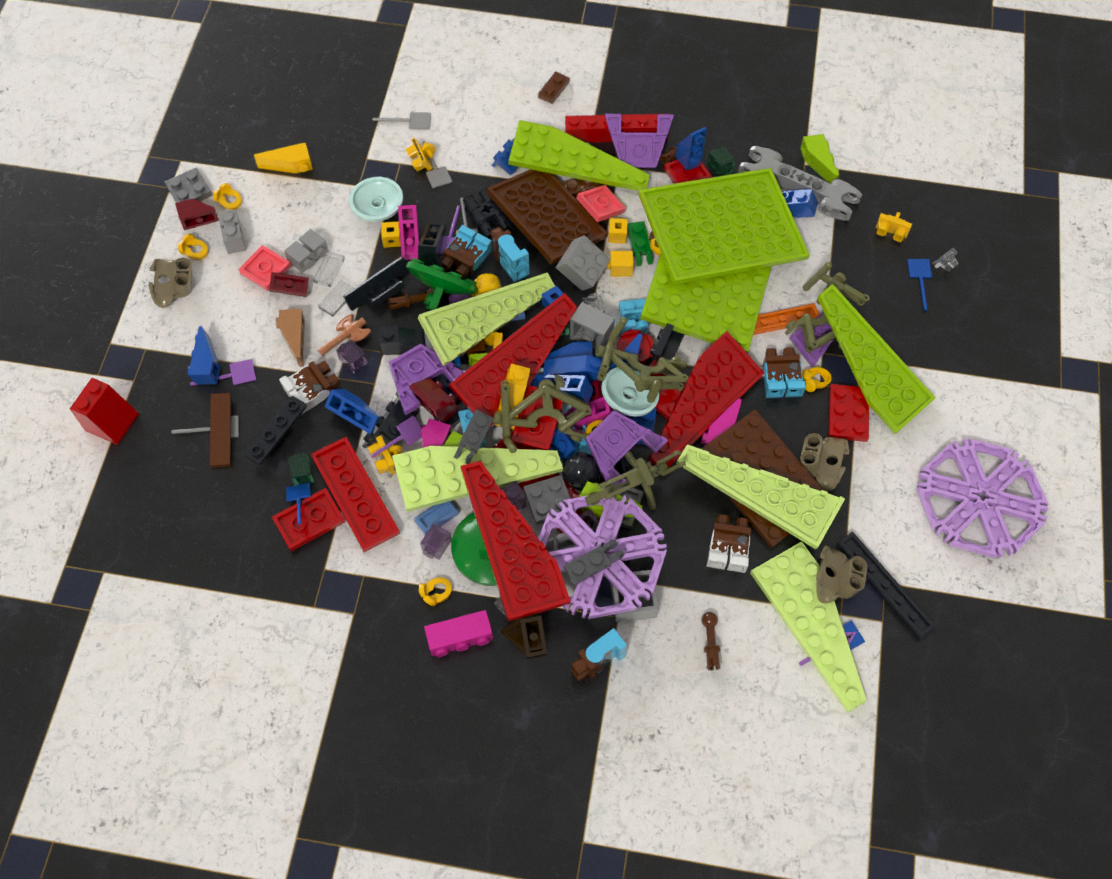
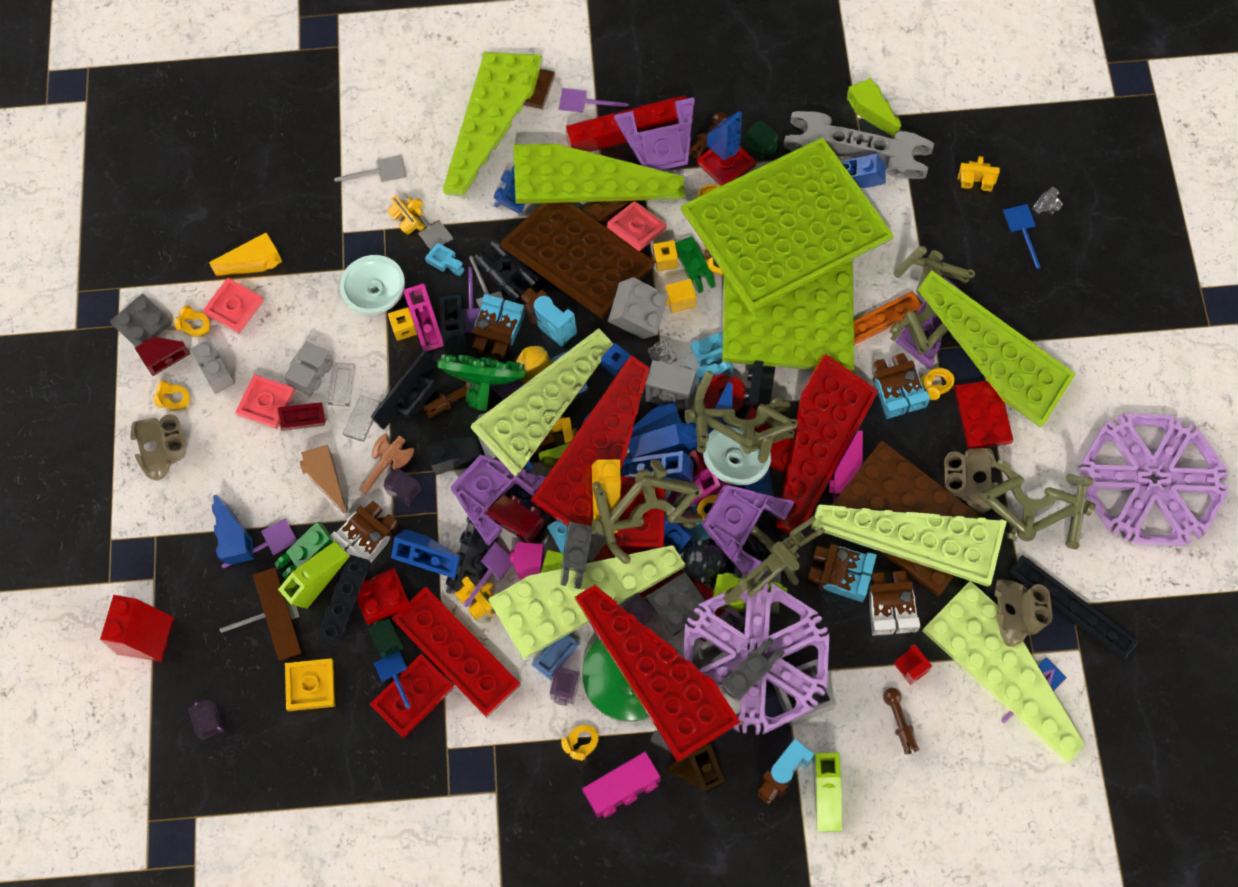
camera: 10 degrees left, 5 degrees up
none -> clear purple brick [188,700,224,740]
none -> coral plate [202,278,264,334]
none -> green hinge [275,522,334,579]
none -> lime slope [278,541,350,609]
none -> yellow plate [285,659,335,711]
none -> red plate [357,568,411,625]
none -> medium azure plate [425,242,465,276]
none -> lime wing [442,52,543,196]
none -> medium lavender piece [559,88,629,113]
none -> hips [807,543,876,602]
none -> lime slope [813,753,842,832]
none -> red panel [894,644,932,685]
none -> olive piece [979,459,1096,550]

